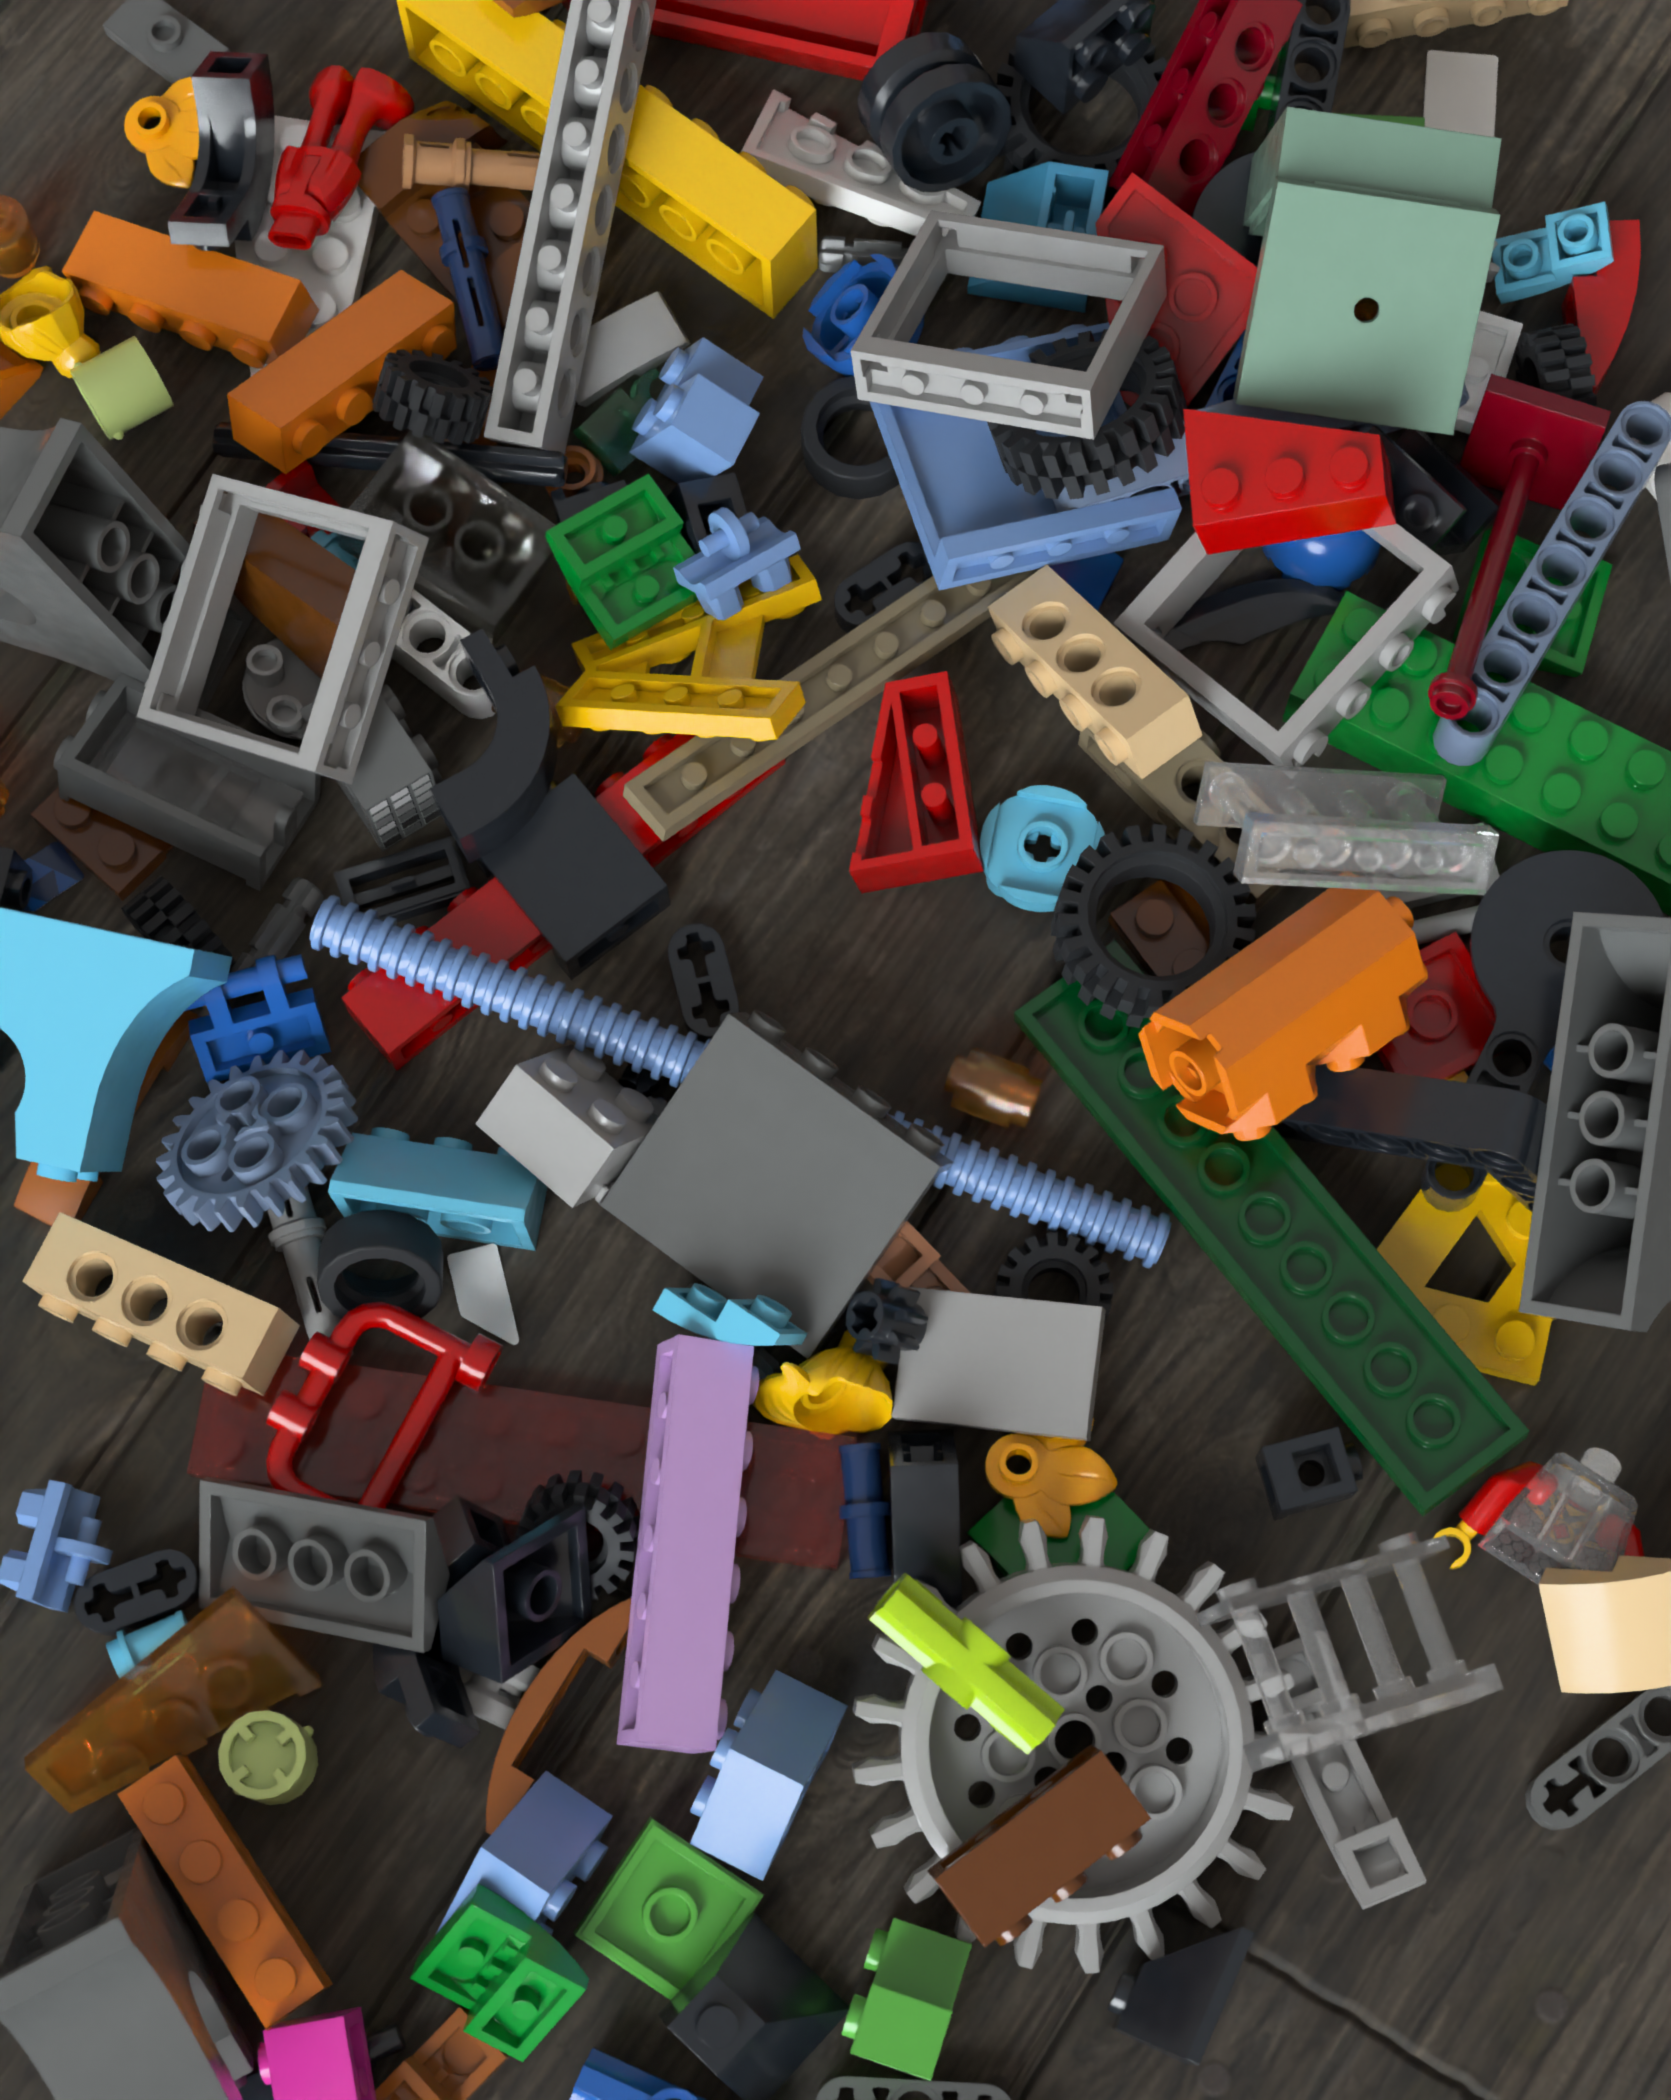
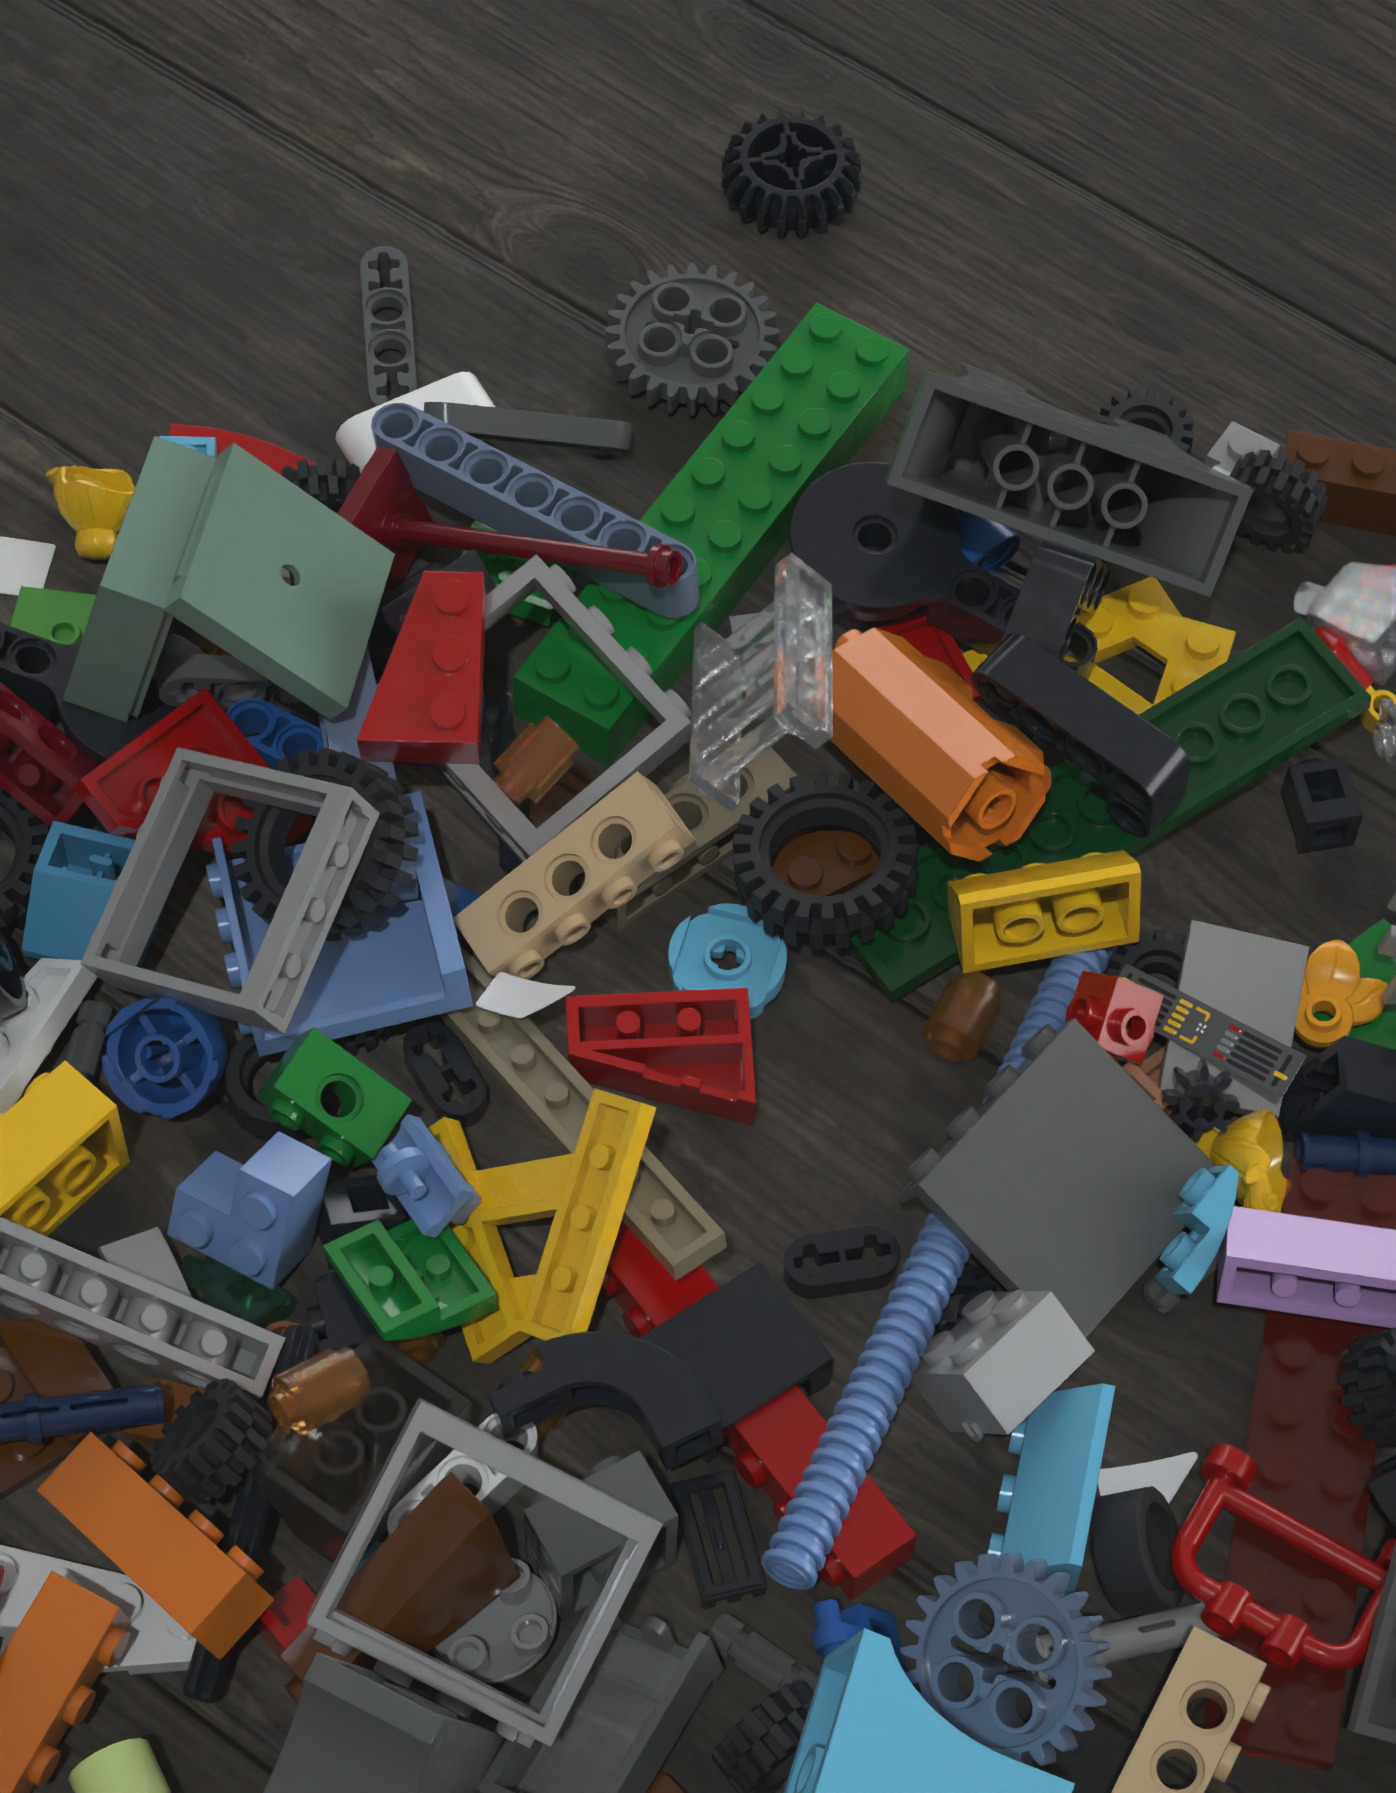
camera: 90 degrees left, 15 degrees down
none -> yellow hair [45,465,136,561]
none -> green brick [256,1027,412,1168]
none -> clear orange brick [268,1346,370,1435]
none -> white sticker [476,972,575,1018]
none -> clear orange brick [493,716,581,805]
none -> yellow slope [947,850,1141,974]
none -> black beam [971,633,1190,838]
none -> red brick [1066,971,1164,1064]
none -> dark grey sticker [1118,963,1306,1098]

